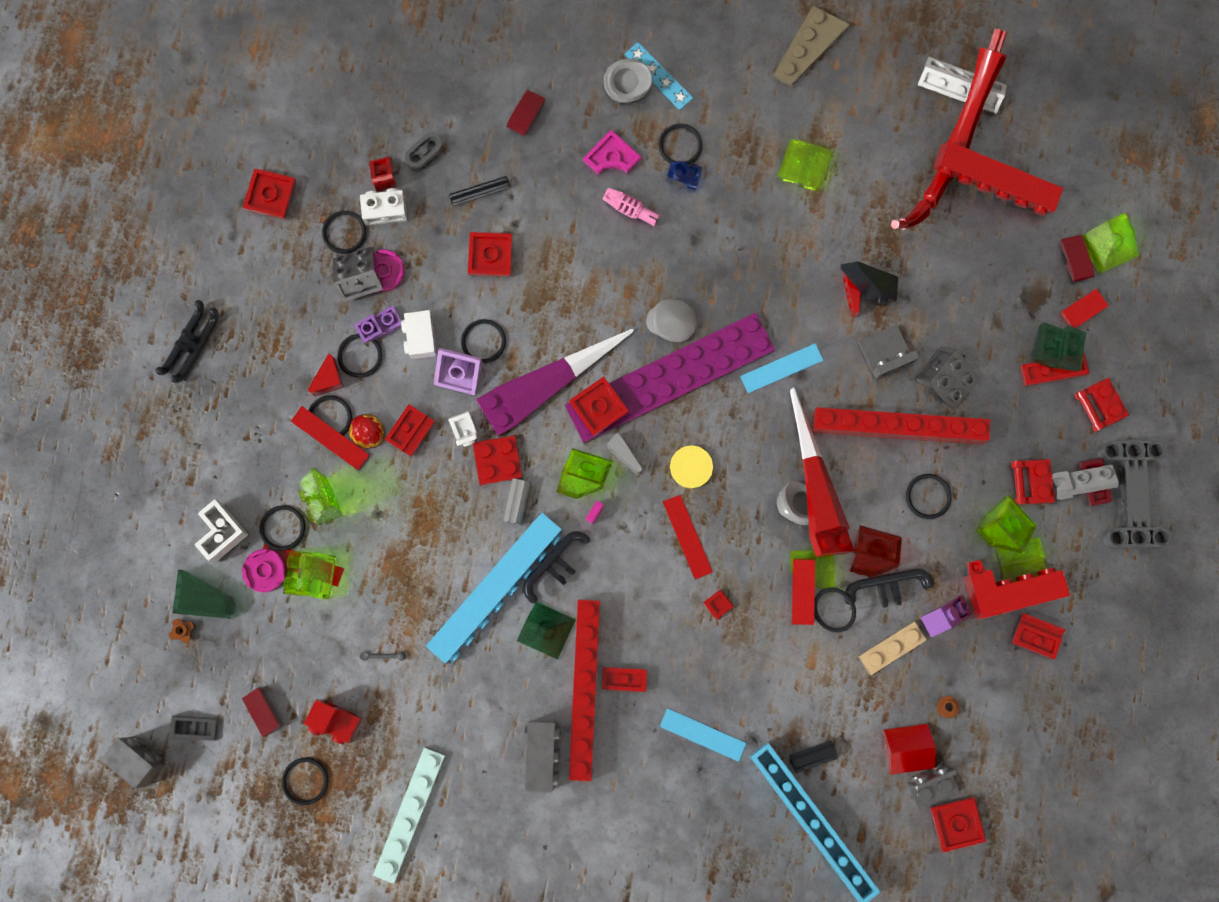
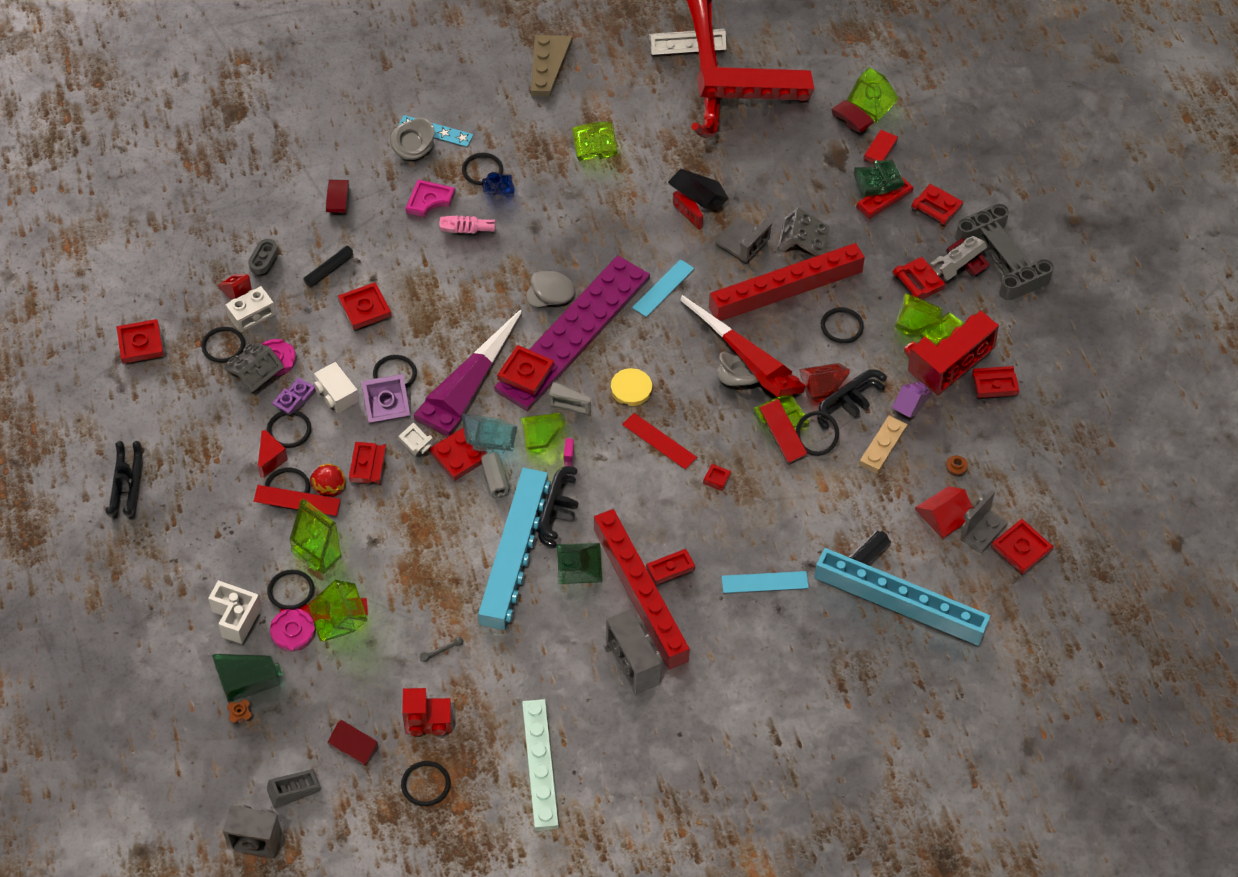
camera: 30 degrees left, 25 degrees down
none -> clear light blue slope [462,414,518,454]

